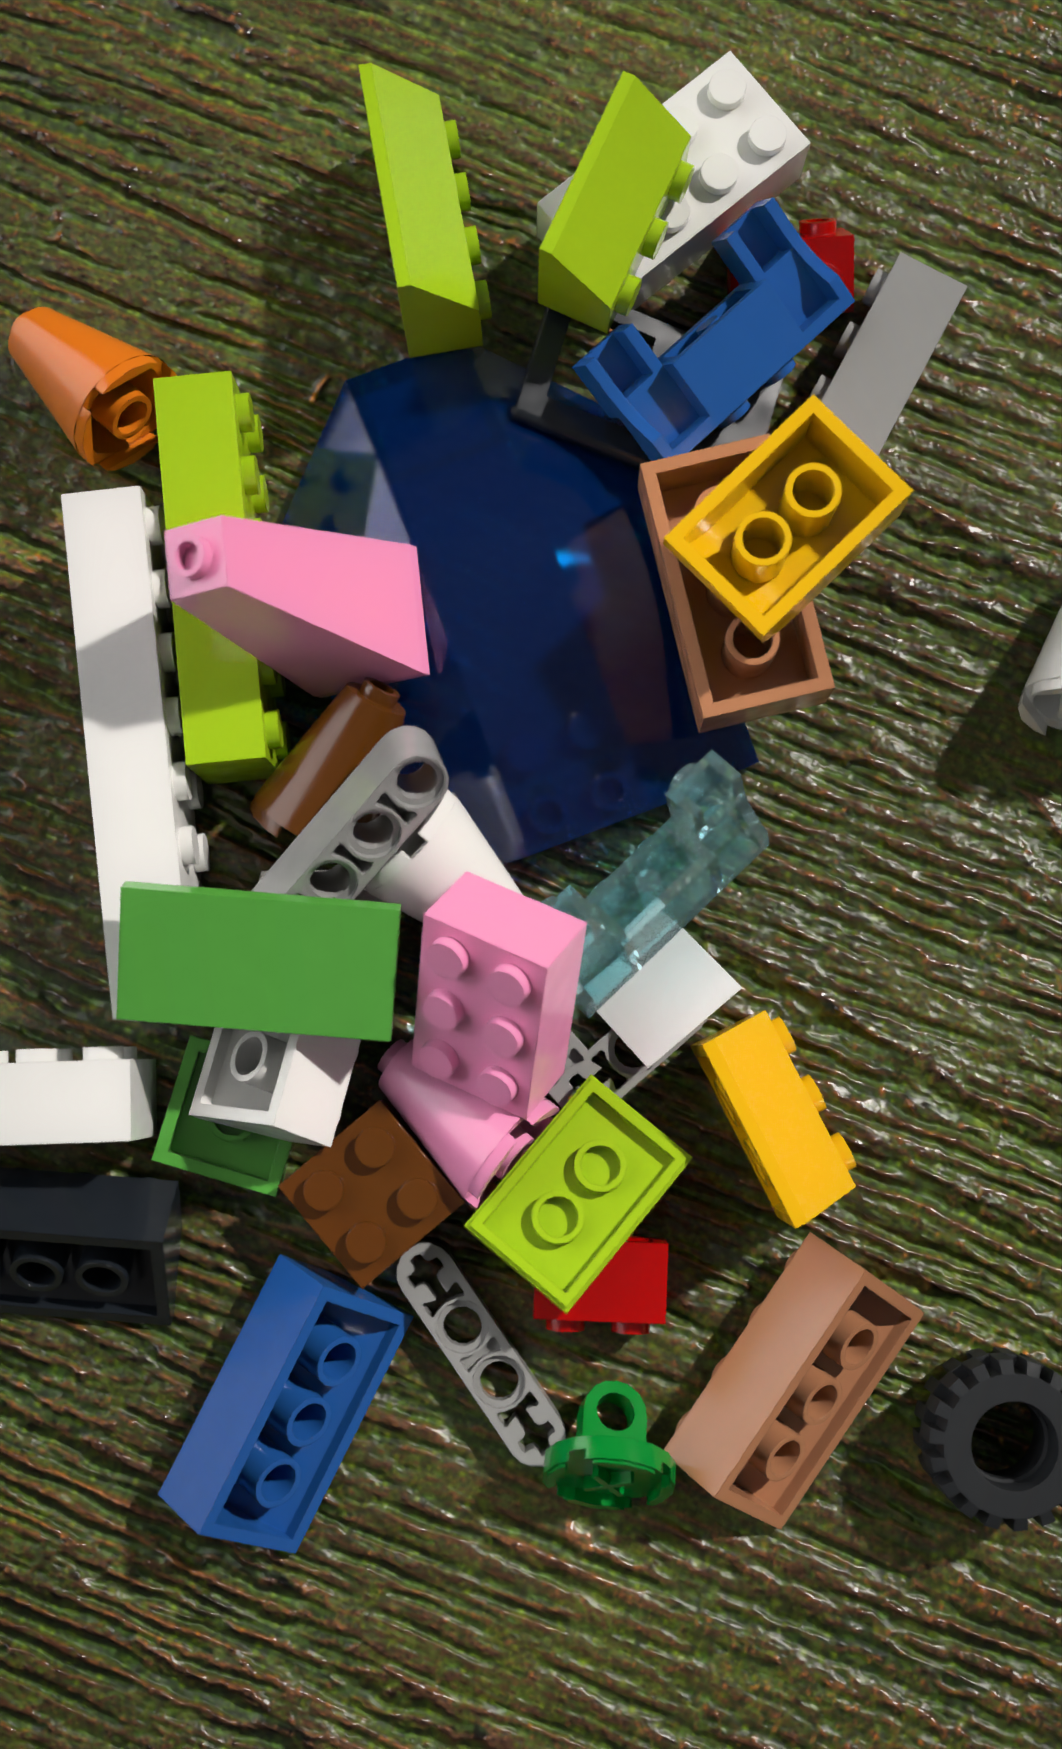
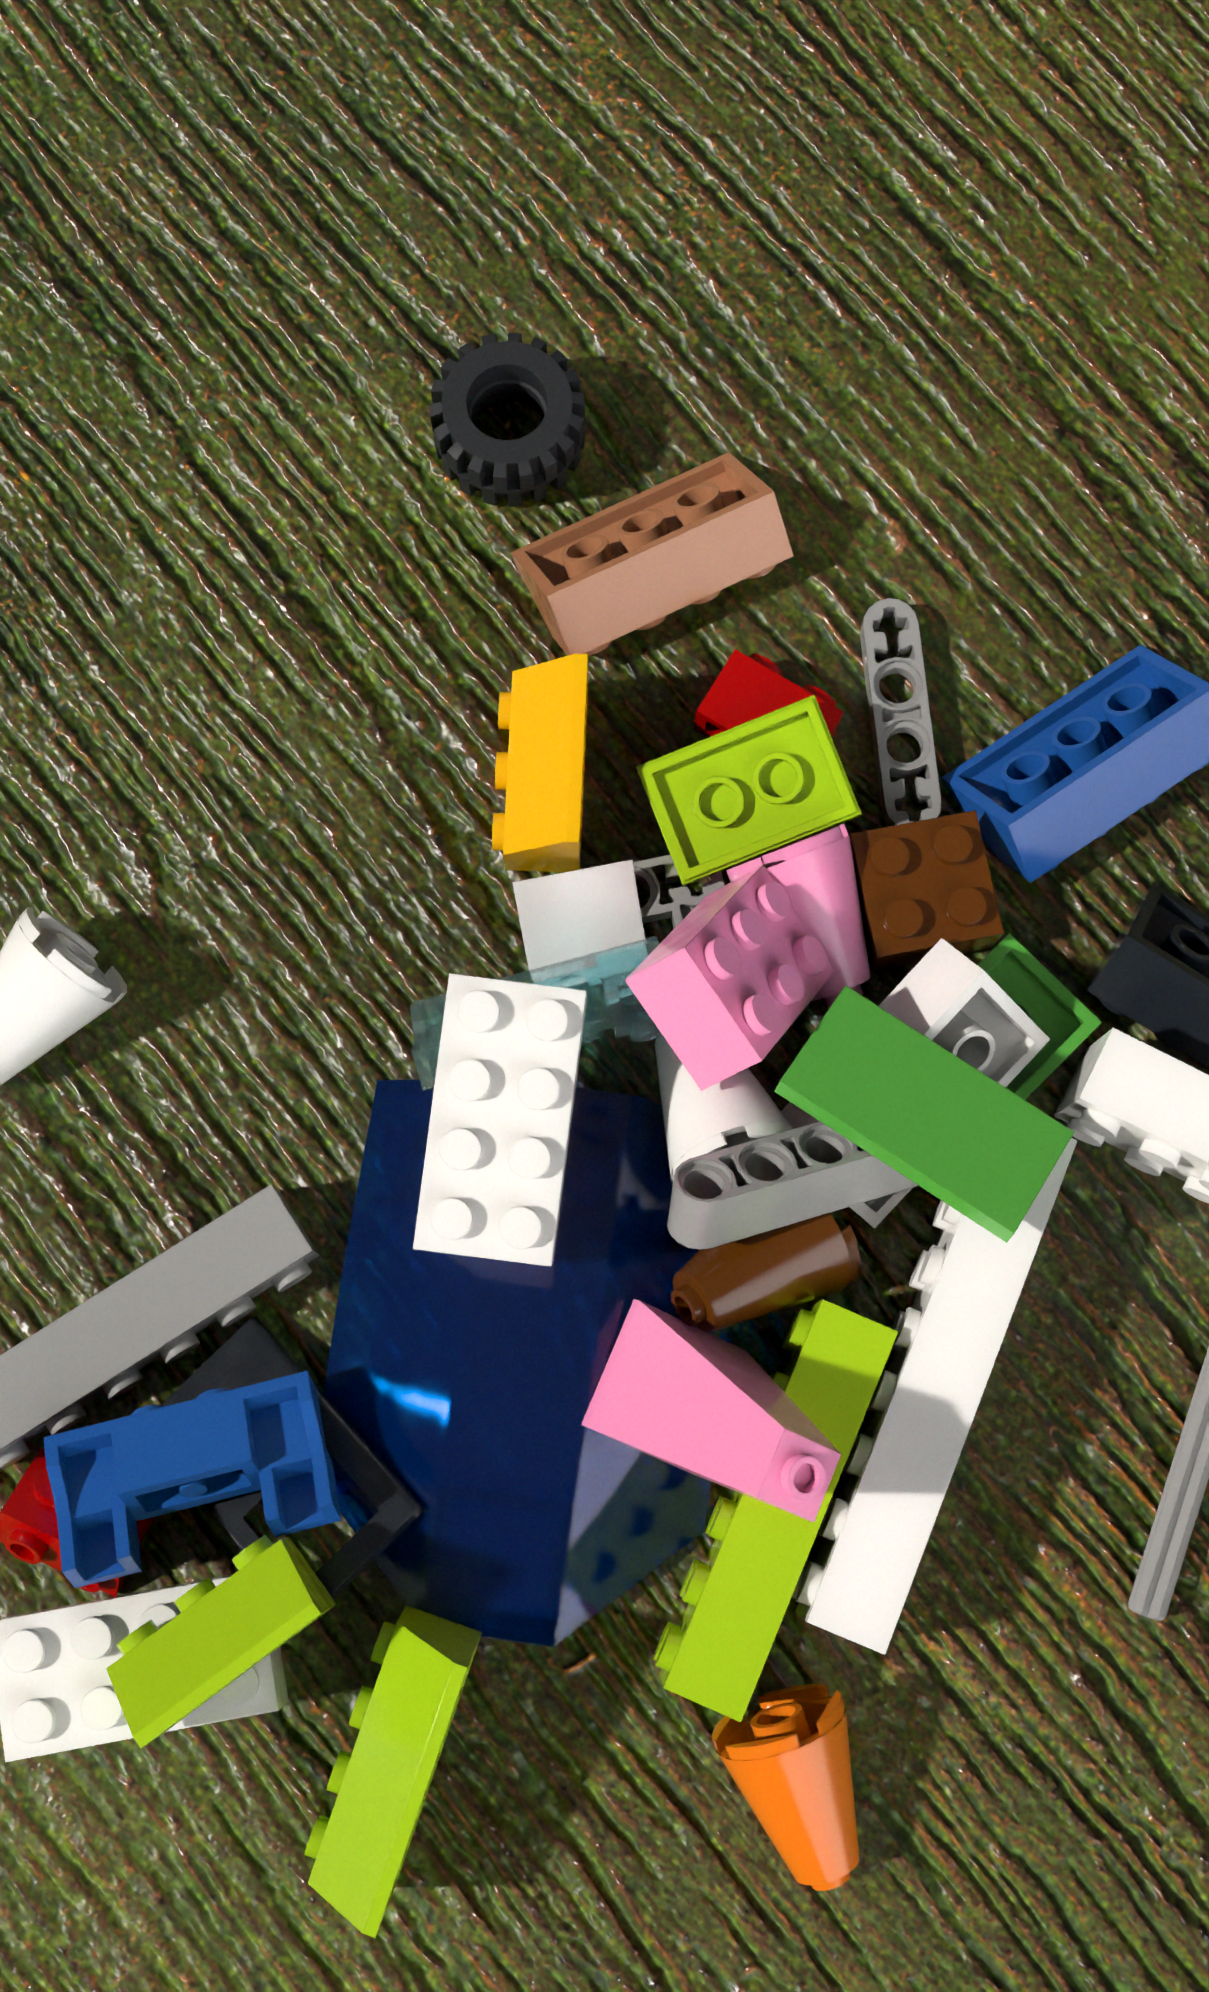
camera: 150 degrees left, 5 degrees down
green tile [542,1381,676,1510] -> none
nougat brick [638,433,835,733] -> none
yellow brick [663,394,913,642] -> none
none -> white brick [413,973,587,1267]

